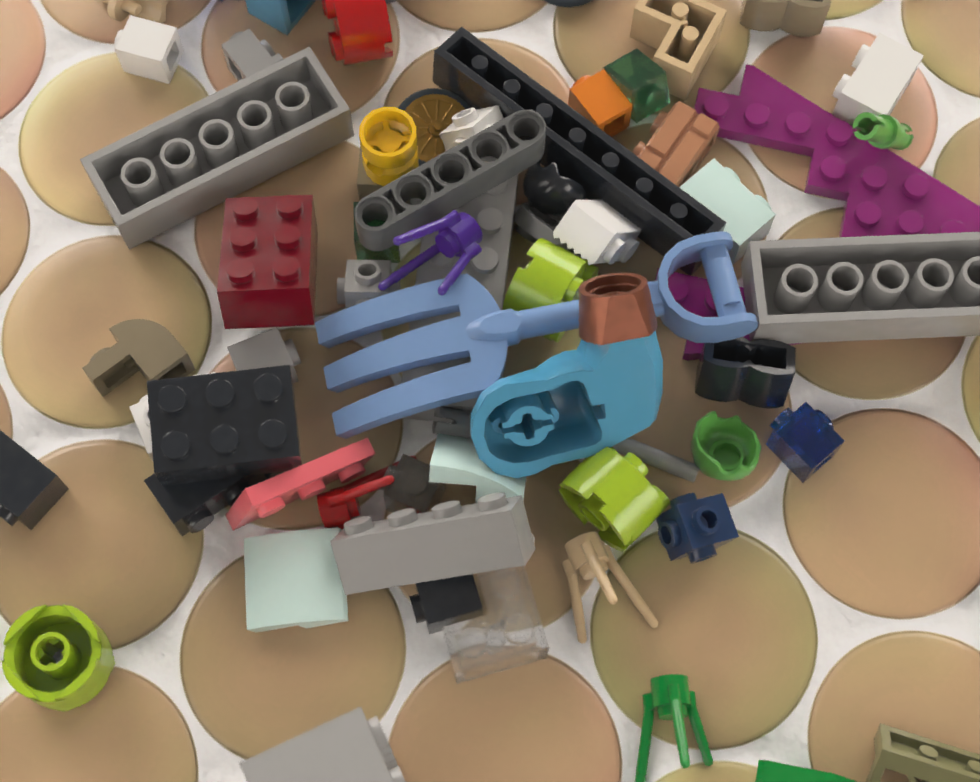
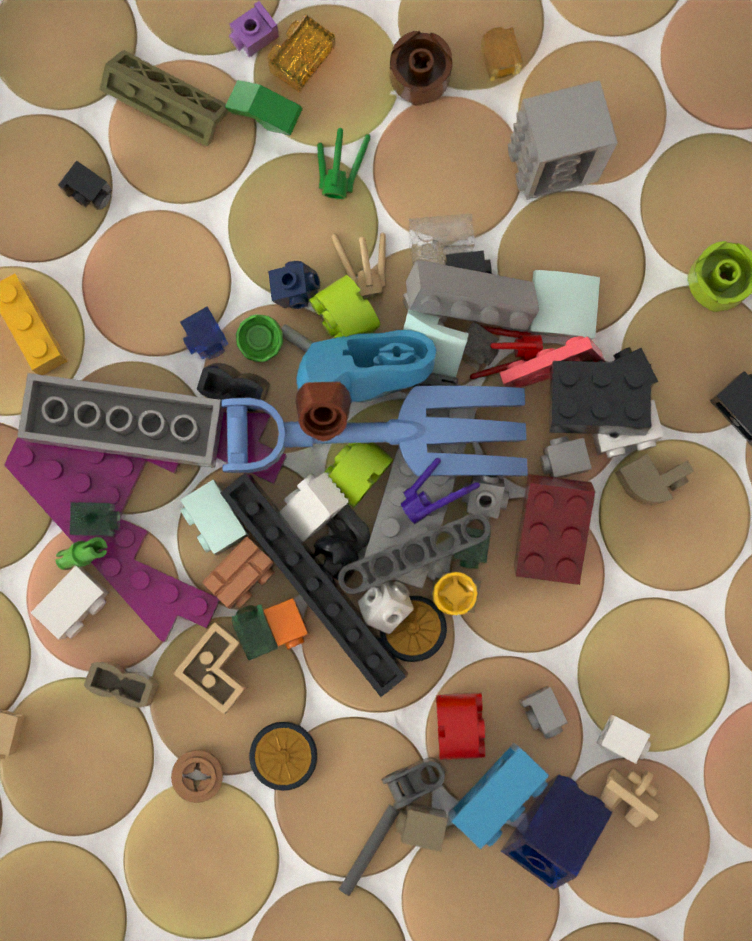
camera: 170 degrees left, 15 degrees up
light grey brick [80,46,354,250] -> none
none -> clear green brick [70,502,120,537]

